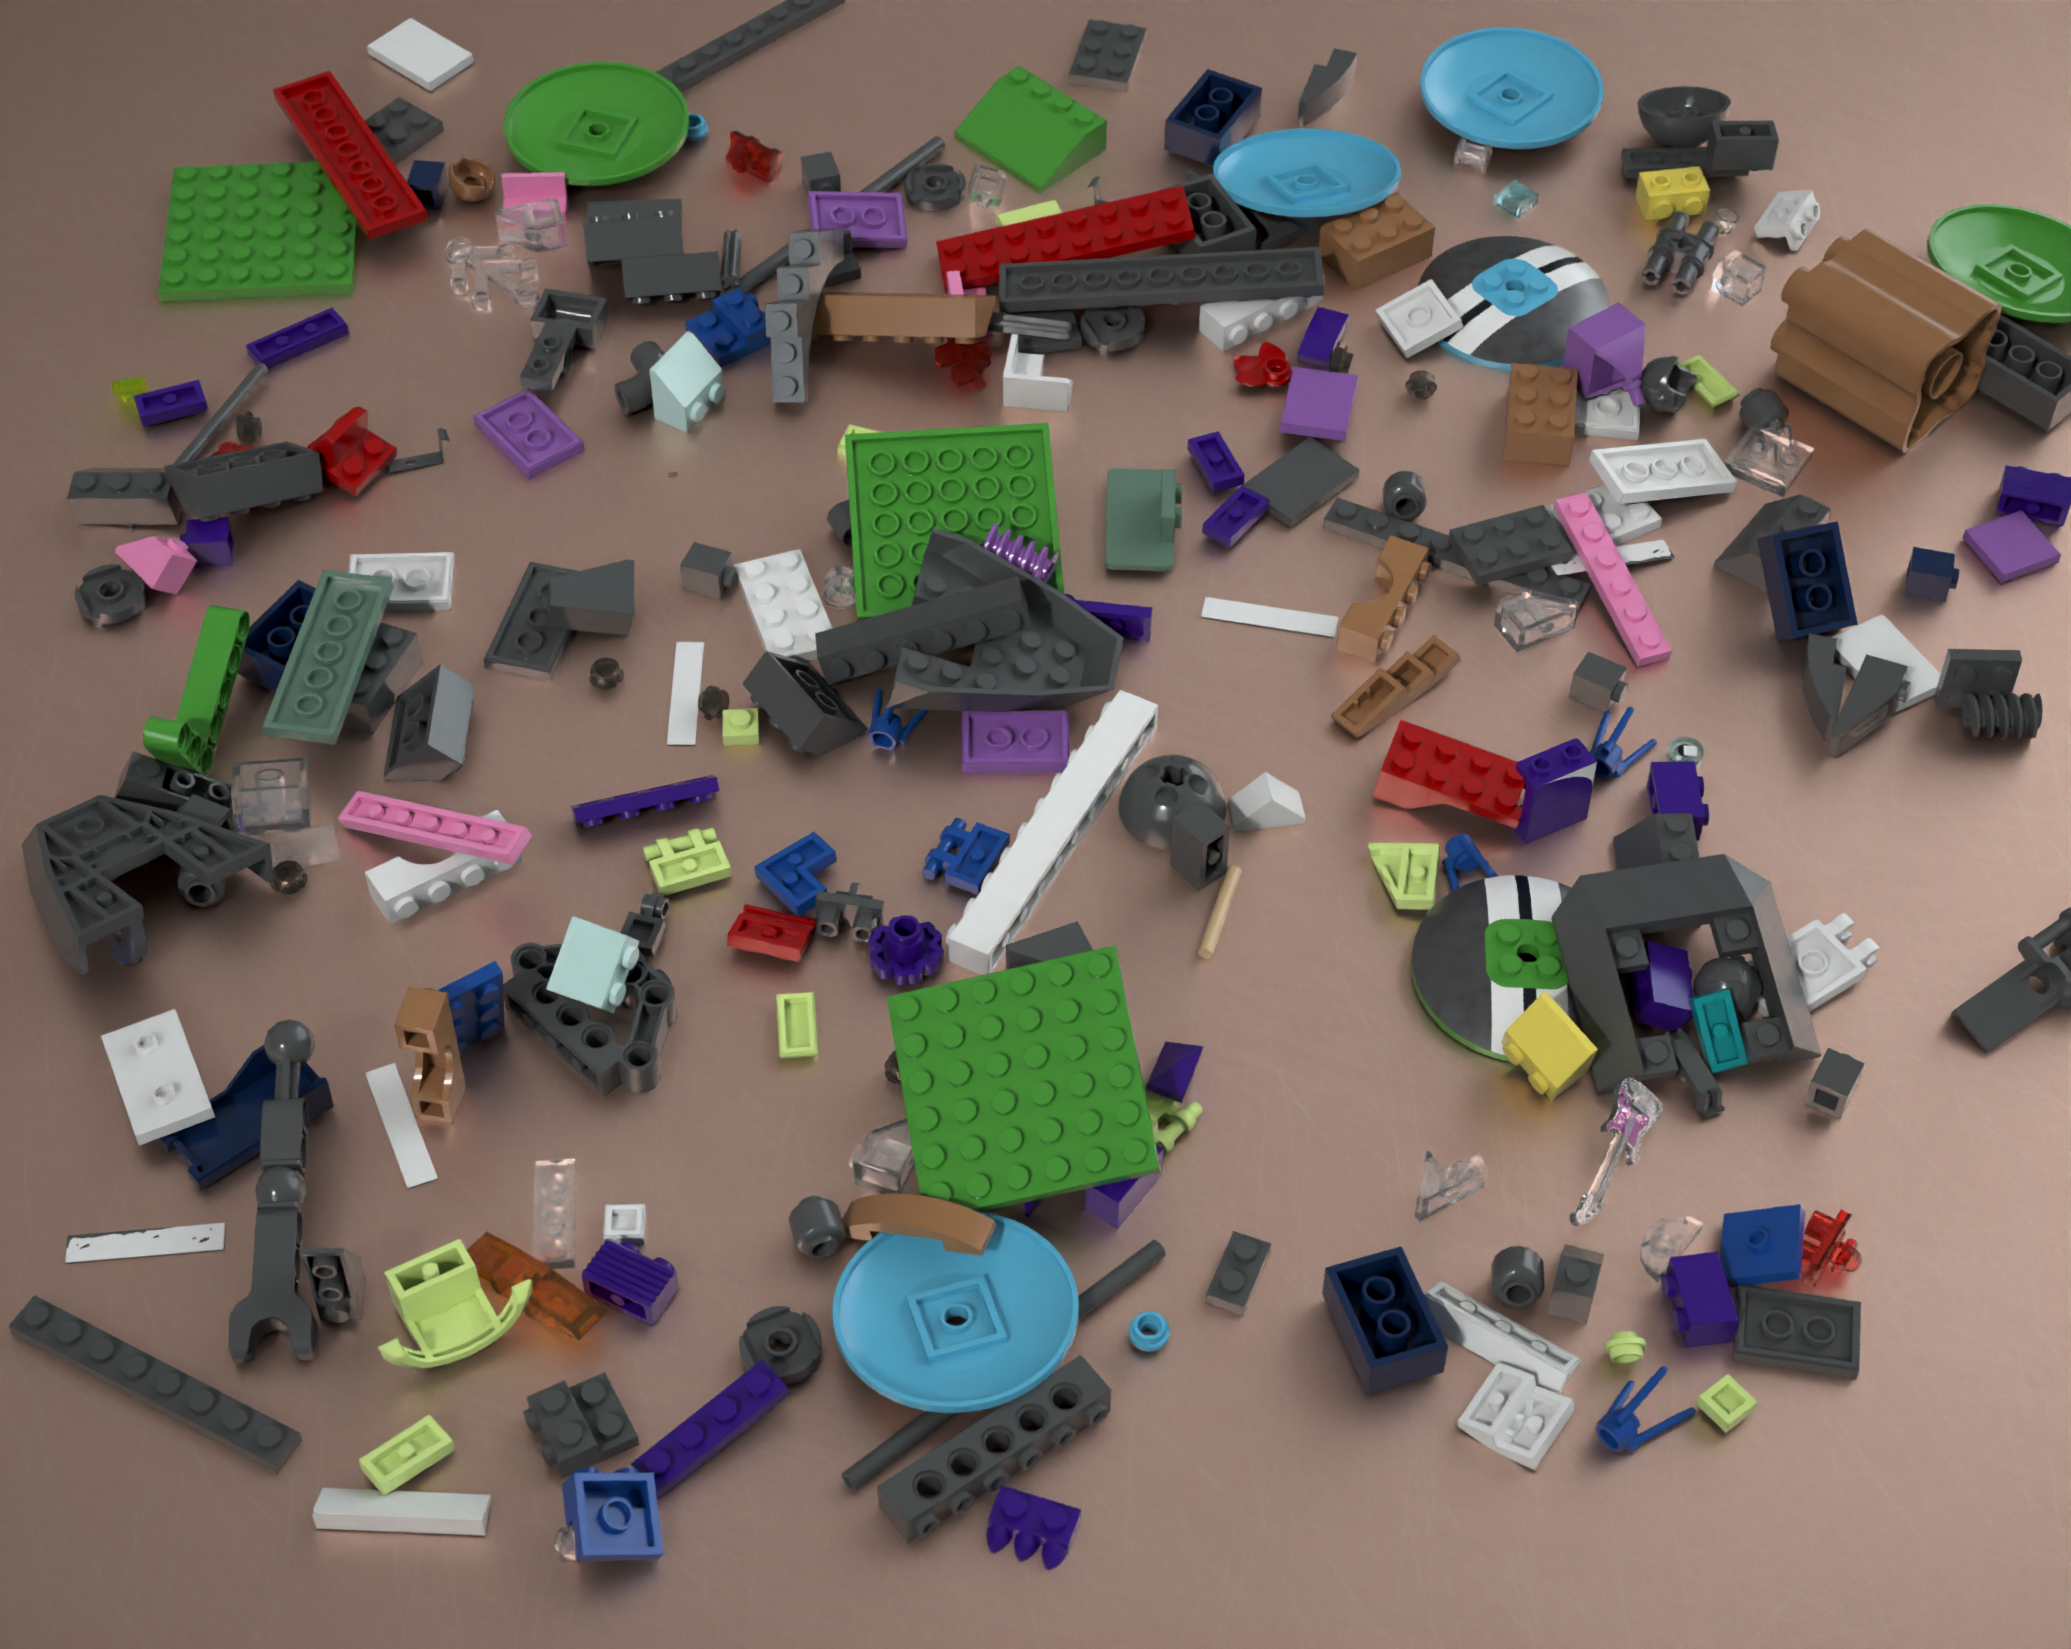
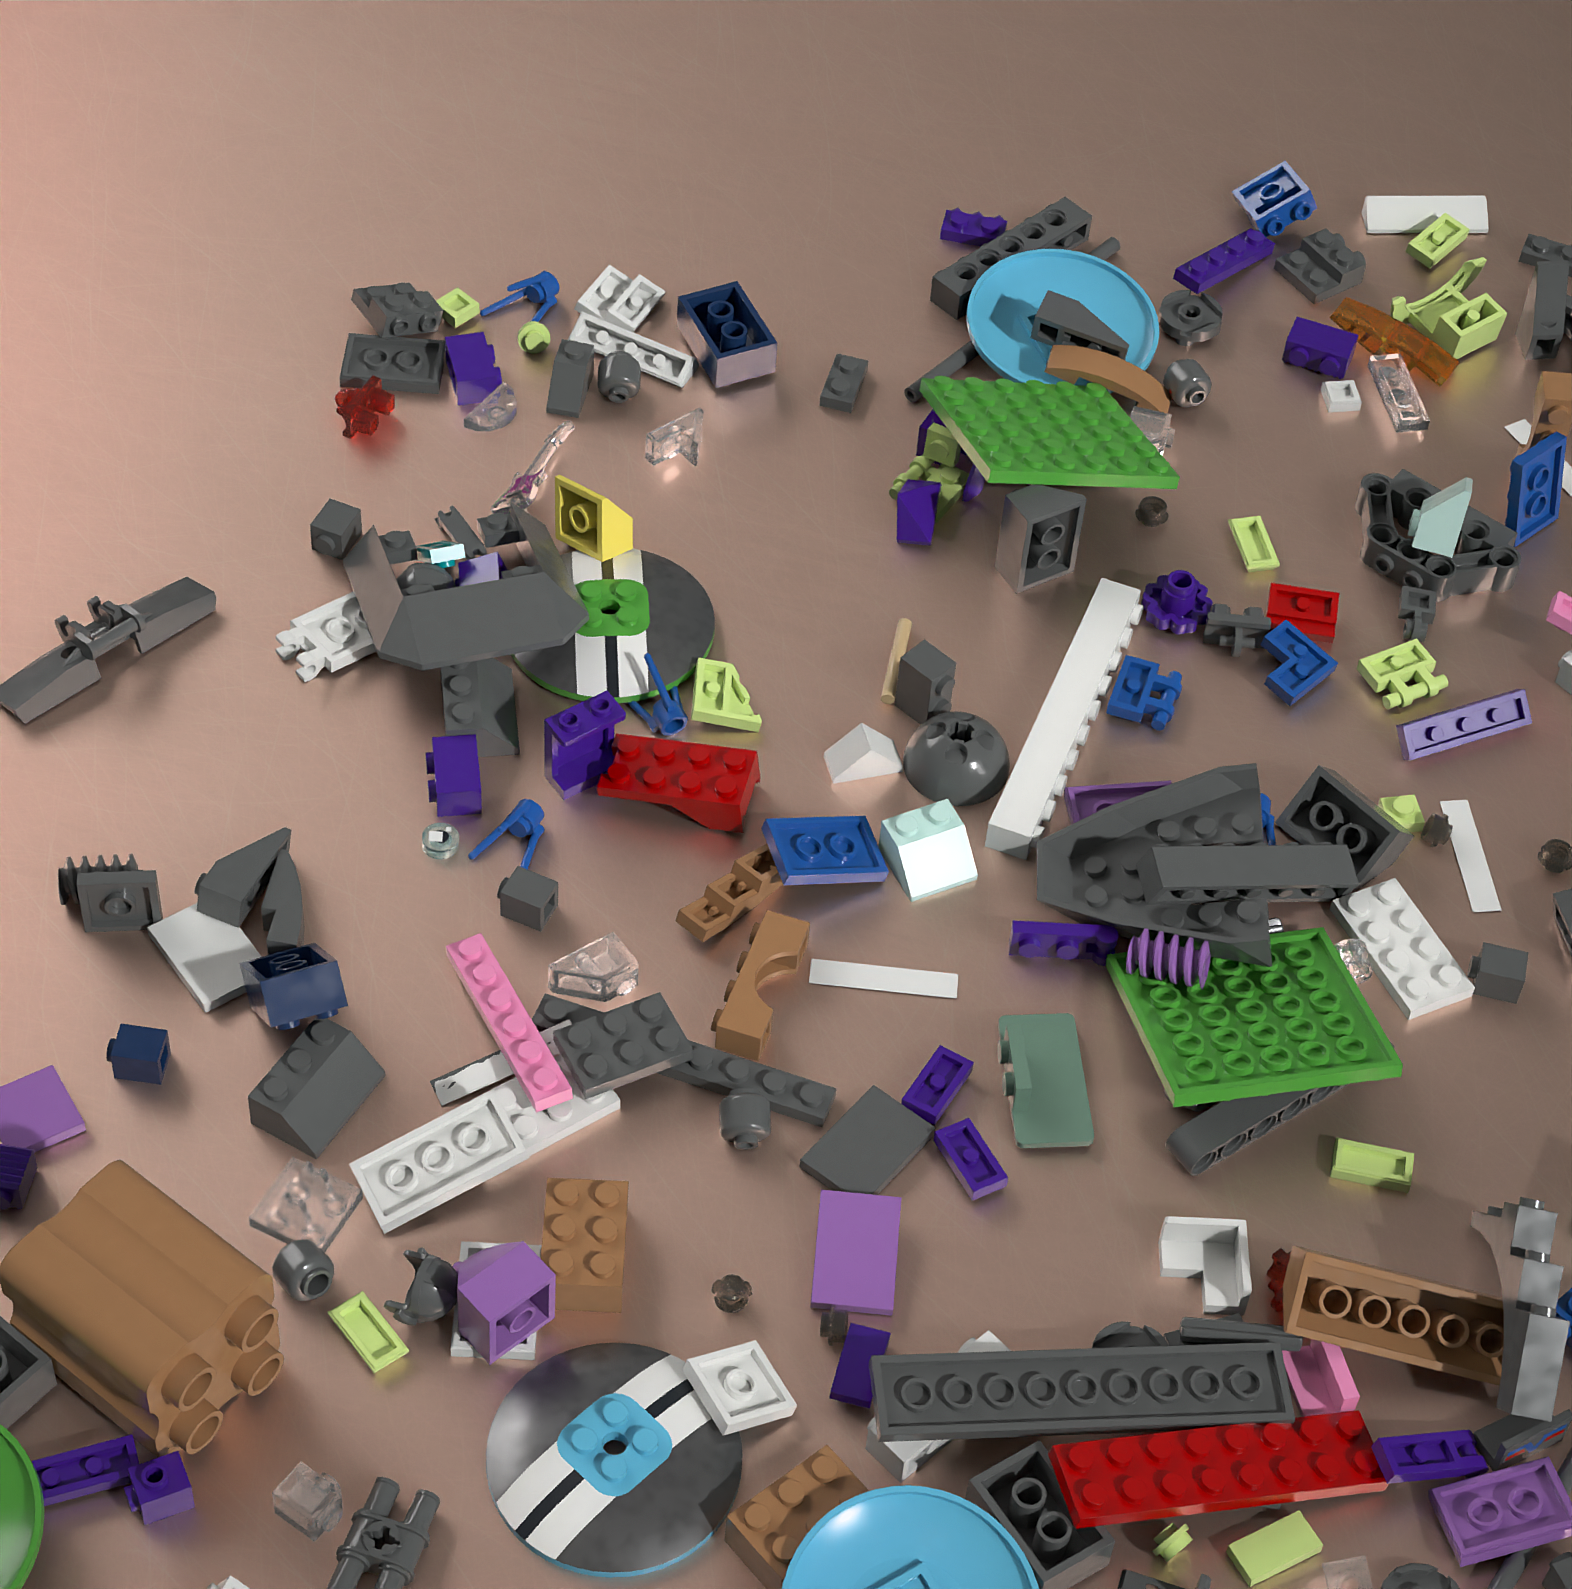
camera: 170 degrees right, 0 degrees up
medium azure plate [1129,1311,1170,1351] -> none
red plate [1233,341,1292,387] -> none
blue plate [1720,1204,1805,1287] -> none
none -> dark grey plate [351,283,443,338]
none -> blue plate [761,816,889,886]
none -> light aqua slope [878,799,978,902]
none -> dark grey slope [1030,290,1129,360]
none -> dark purple plate [1371,1430,1489,1484]

